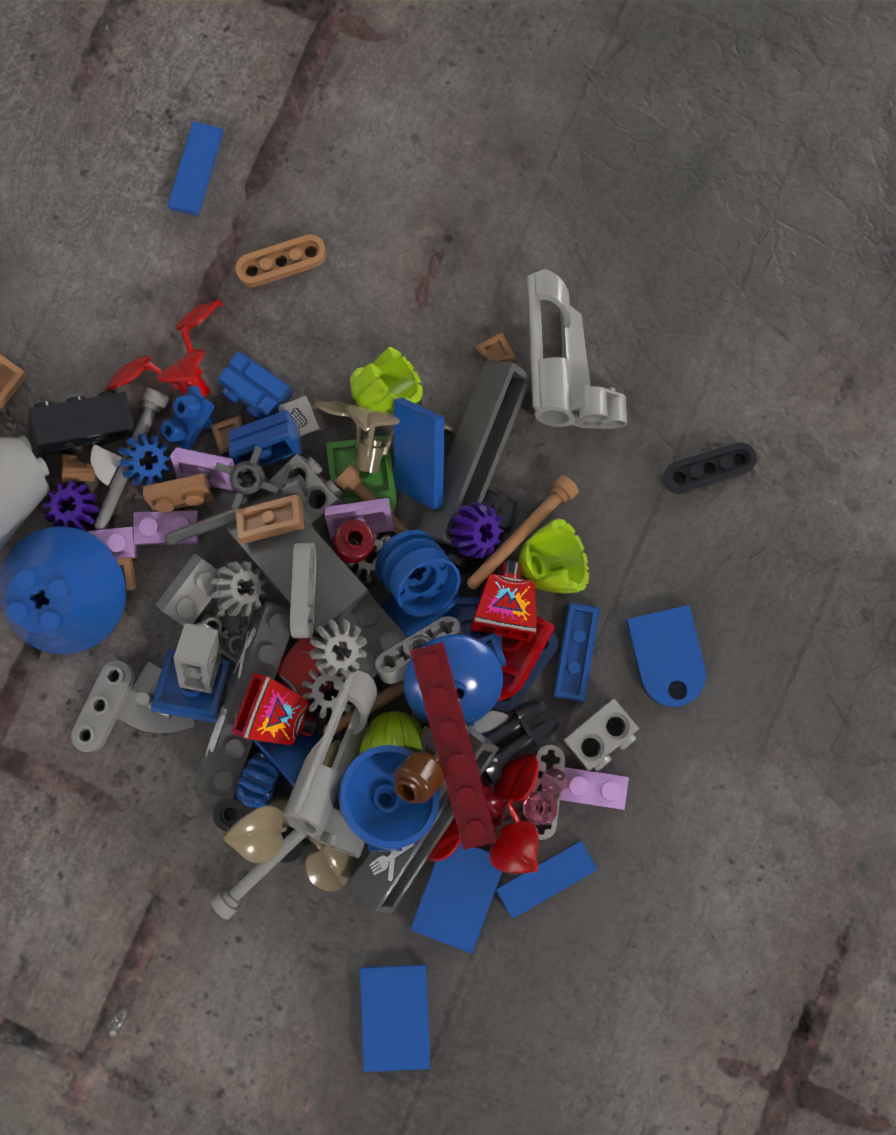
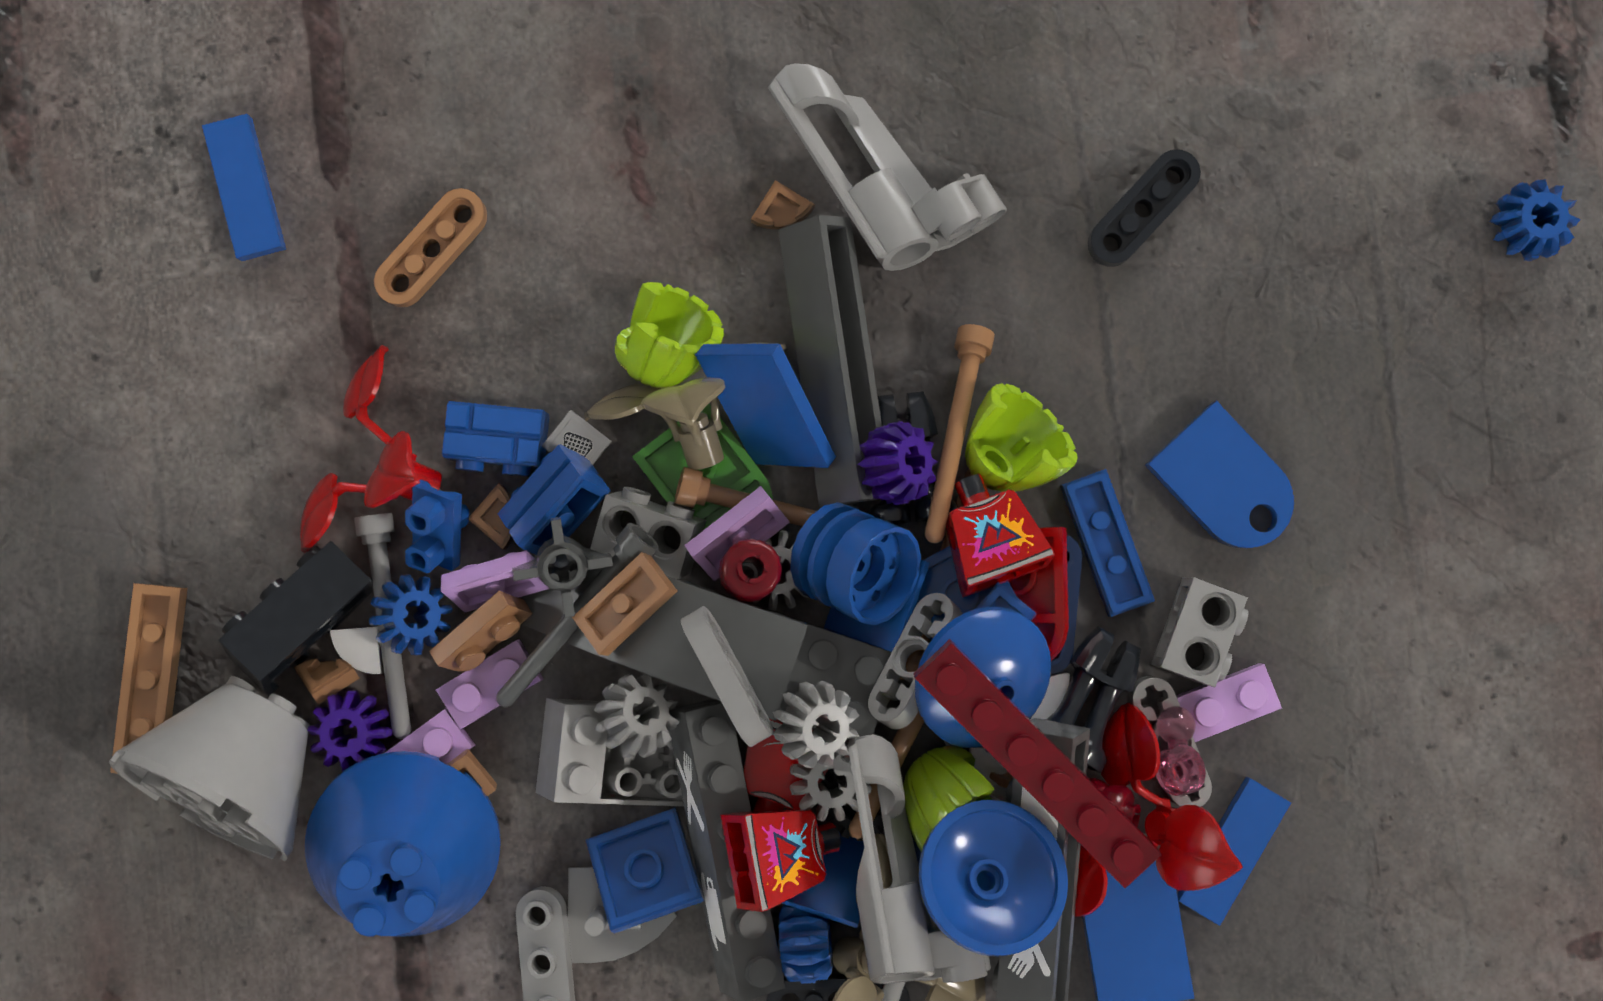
camera: 30 degrees left, 5 degrees up
light grey brick [173,623,222,694] -> none
reddish brown head [393,752,444,803] -> none

